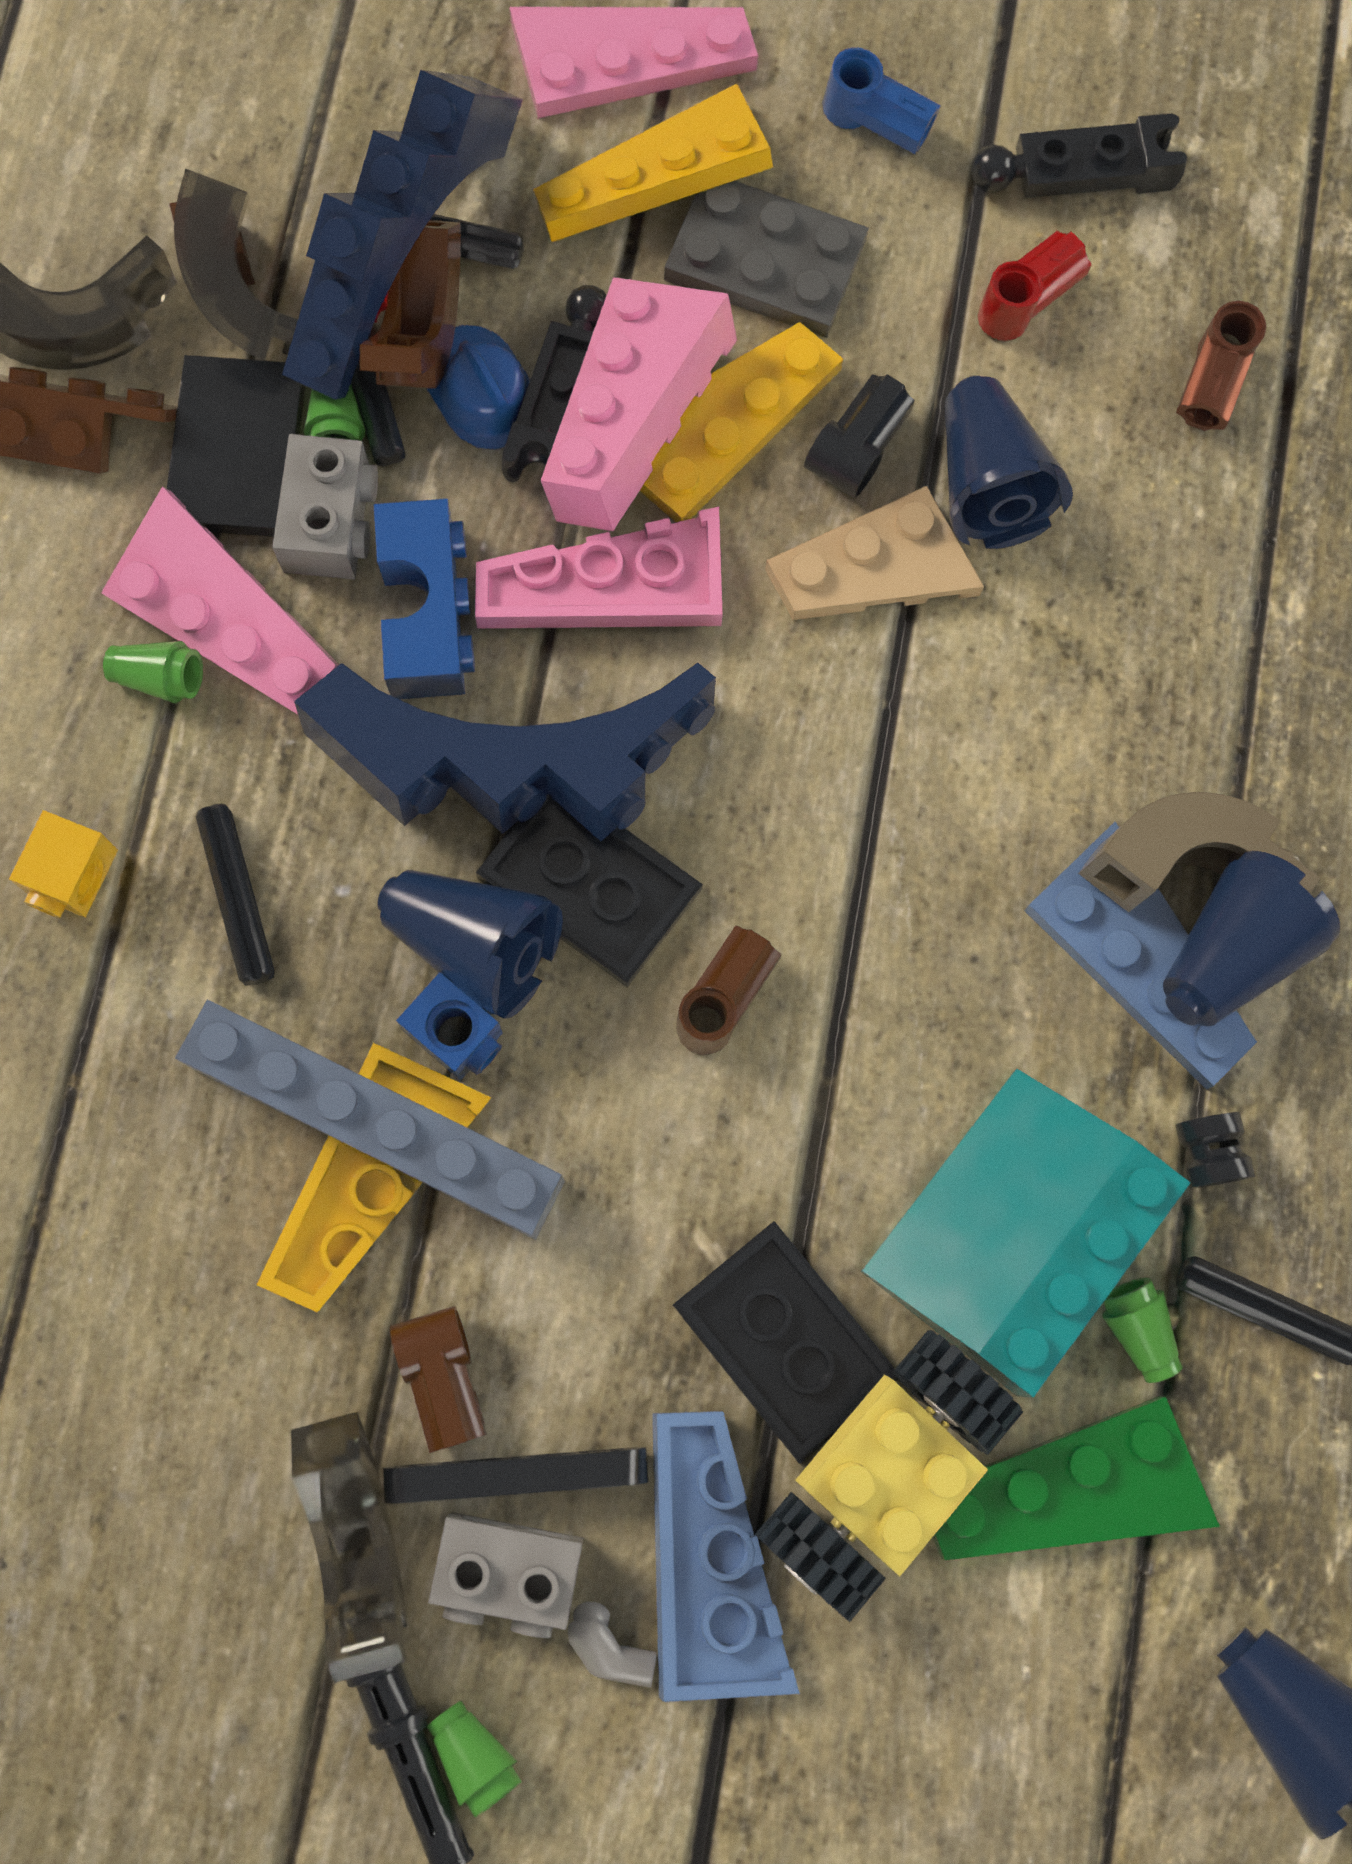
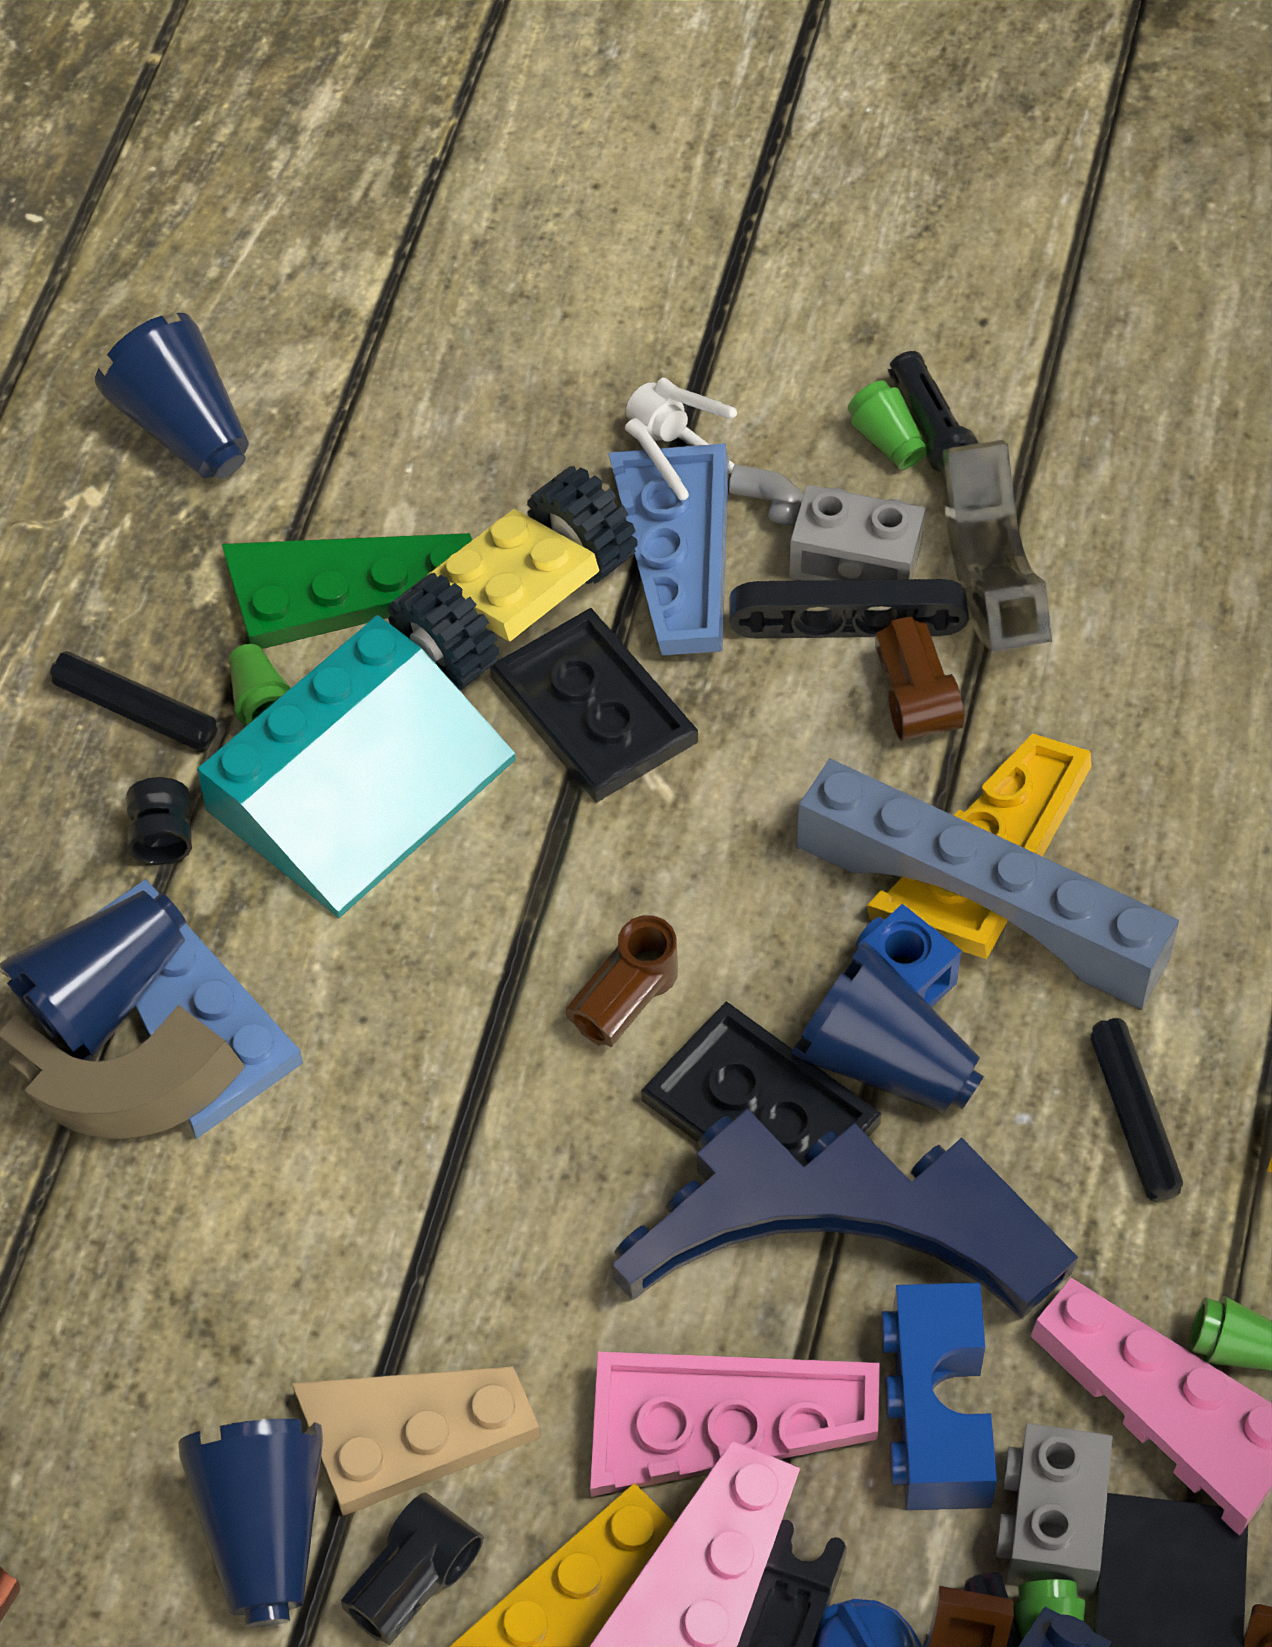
camera: 170 degrees left, 20 degrees down
none -> white plant [625,377,737,501]

